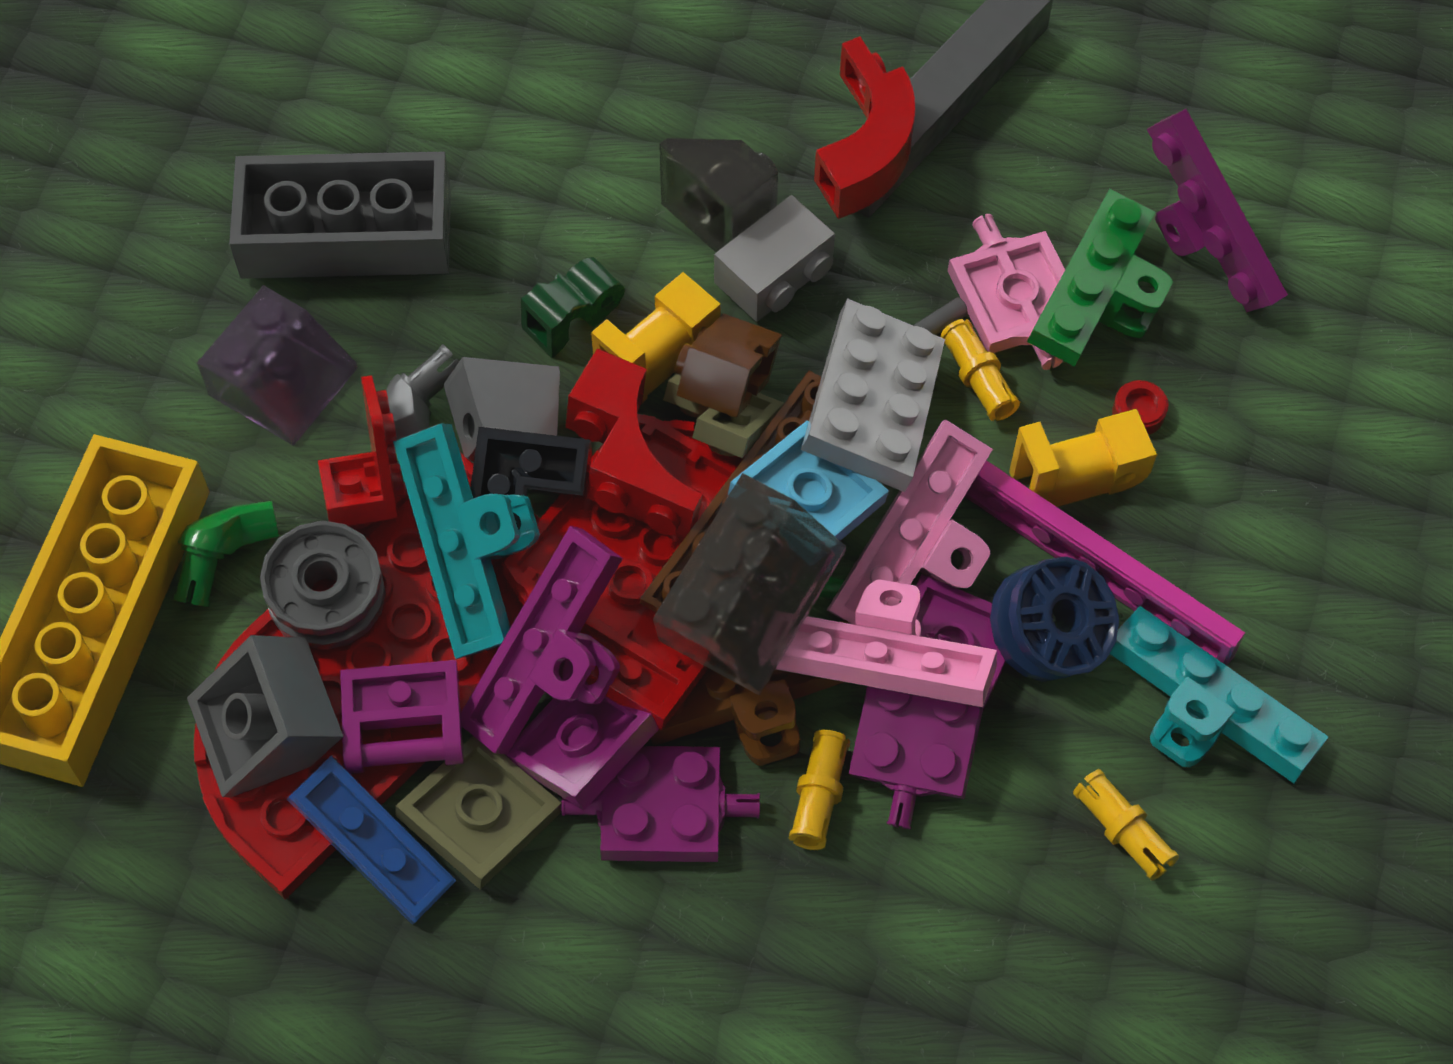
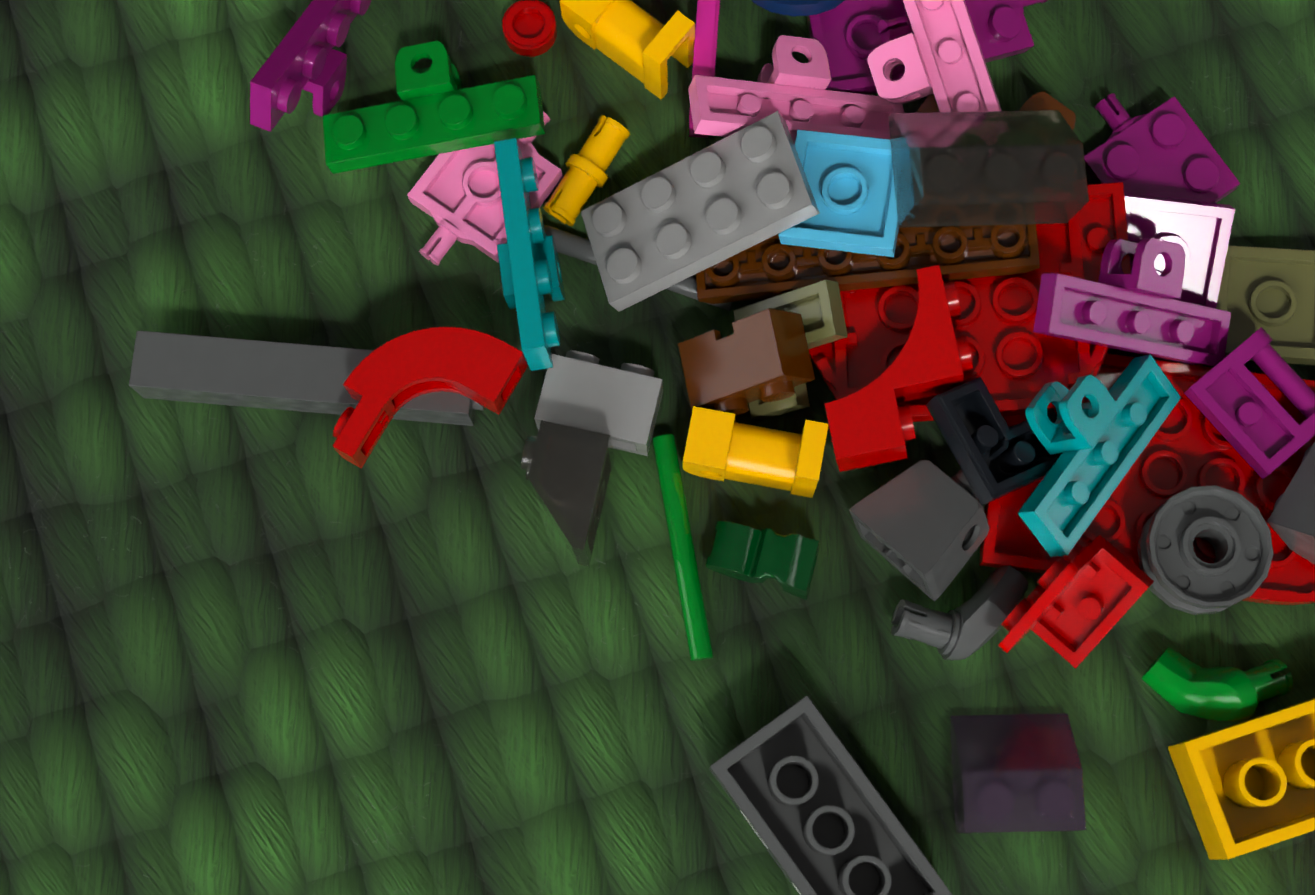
camera: 120 degrees left, 15 degrees up
yellow pin [789,730,850,850] -> none
none -> teal plate [494,138,565,371]
none -> green bar [652,434,713,661]

